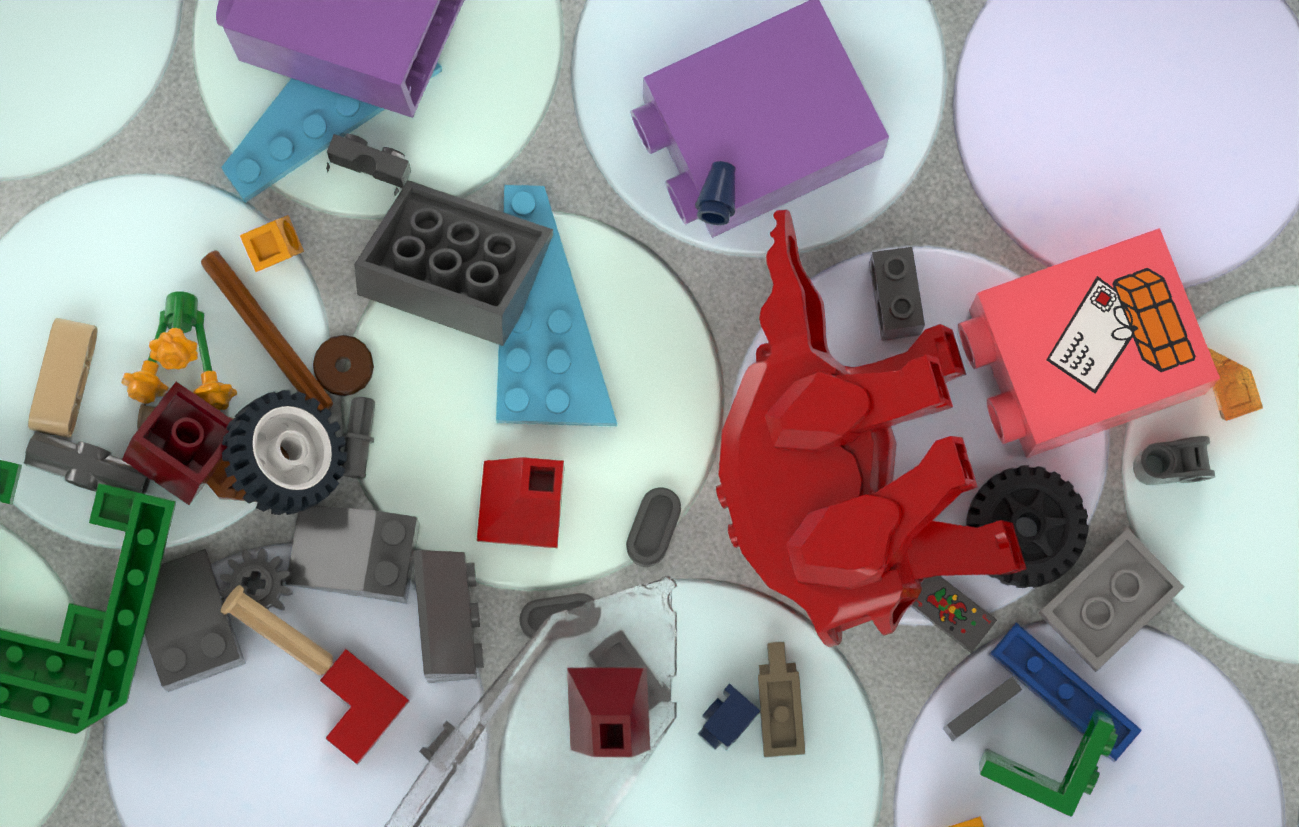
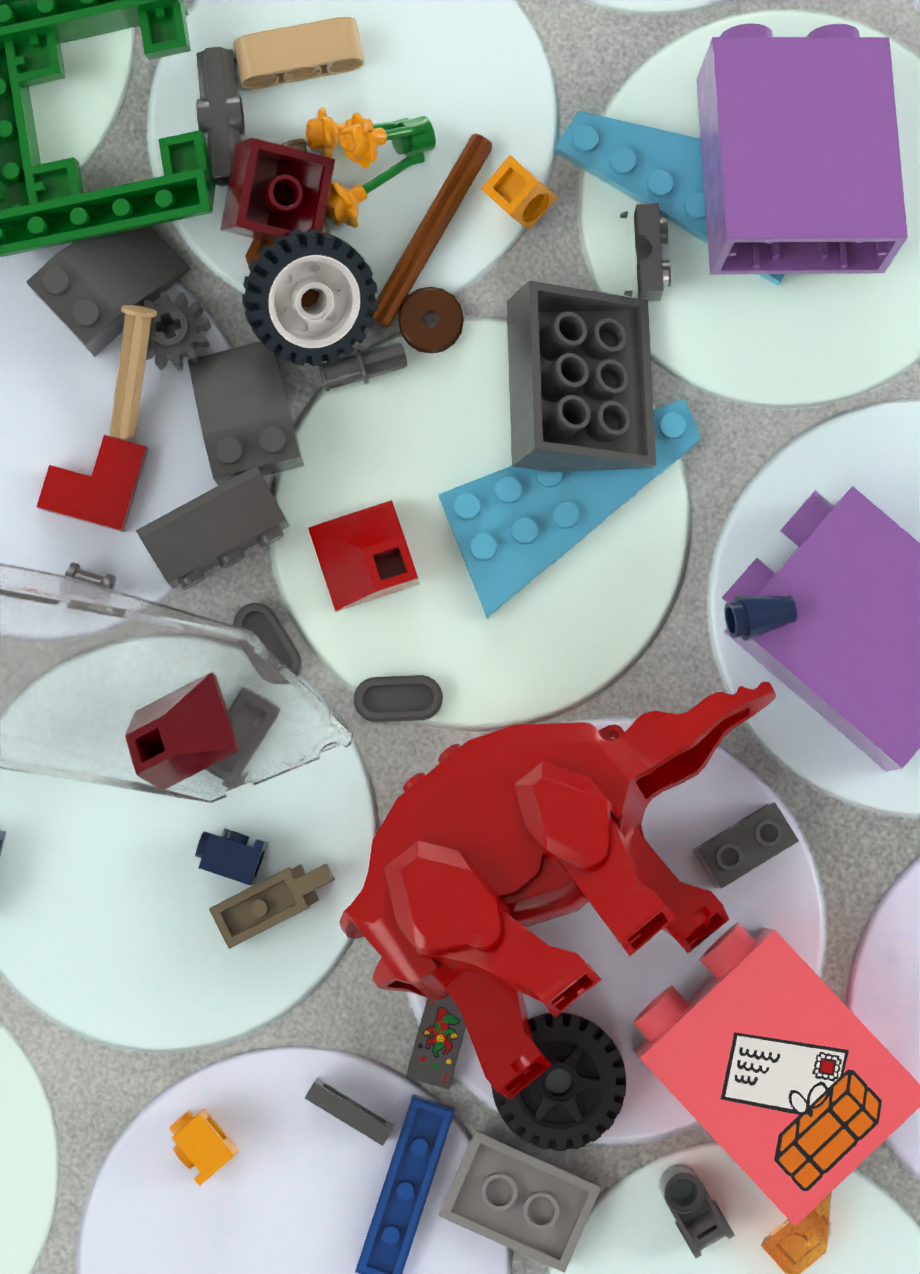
camera: 75 degrees right, 5 degrees up
green bracket [979,709,1118,817] -> none

